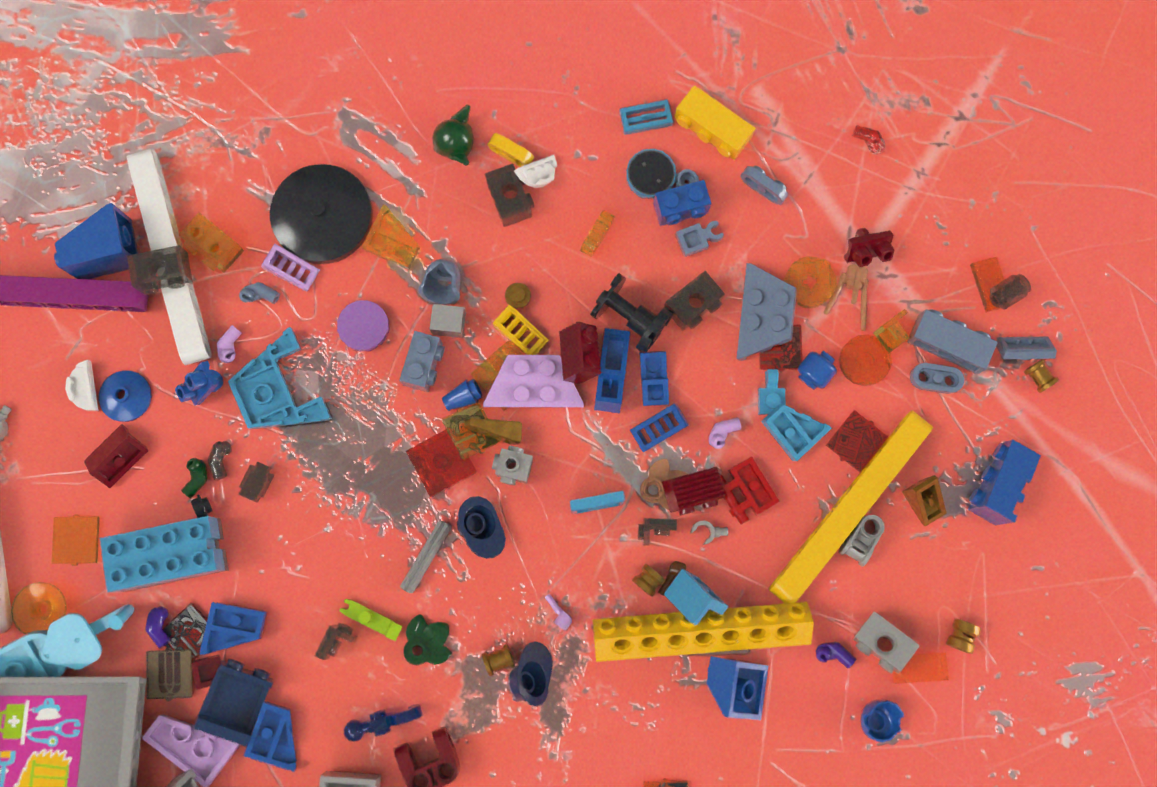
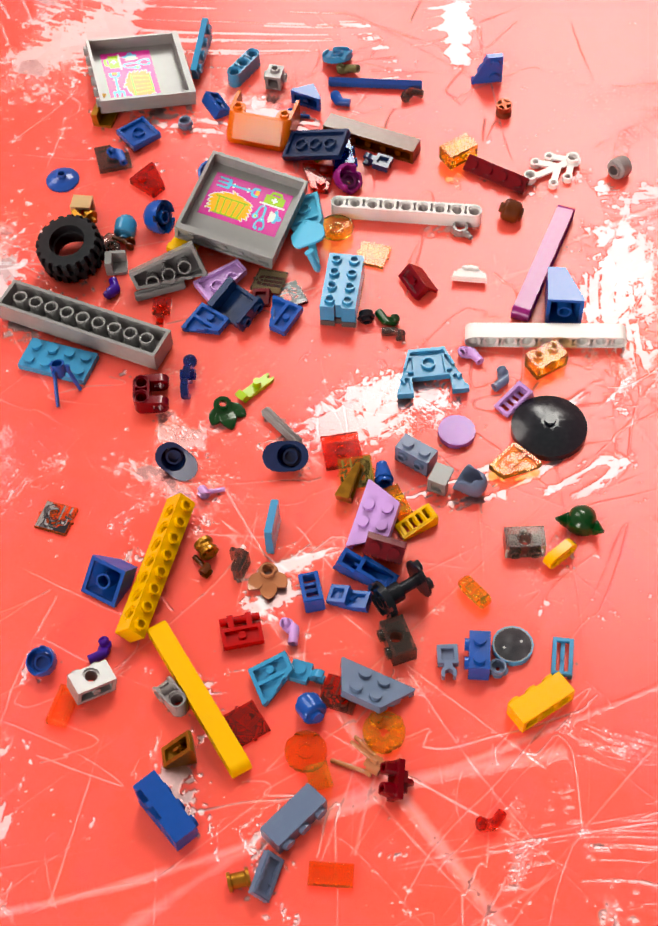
camera: 115 degrees right, 25 degrees down
blue dish [99,371,152,422] -> none
clear smoke brick [127,245,193,294] -> none
dark purple arm [145,607,171,649] -> none
blue hips [175,361,223,406] -> none
clear smoke brick [239,462,274,503] -> none
clear smoke bracket [315,623,358,661] -> none
pearl gold bush [482,644,515,677] -> none
light grey brick [492,446,533,486] -> none
pearl gold plate [505,283,531,309] -> none
white plate [514,155,557,188] -> none
dark red brick [662,467,726,515] -> none
dark azure panel [664,569,729,625] -> none
light grey piece [690,521,728,545] -> none
sand blue plate [741,166,788,205] -> none
sand blue plate [910,363,964,394] -> none
pearl gold wheel [946,619,981,654] -> none
clear smoke brick [989,274,1031,310] -> none

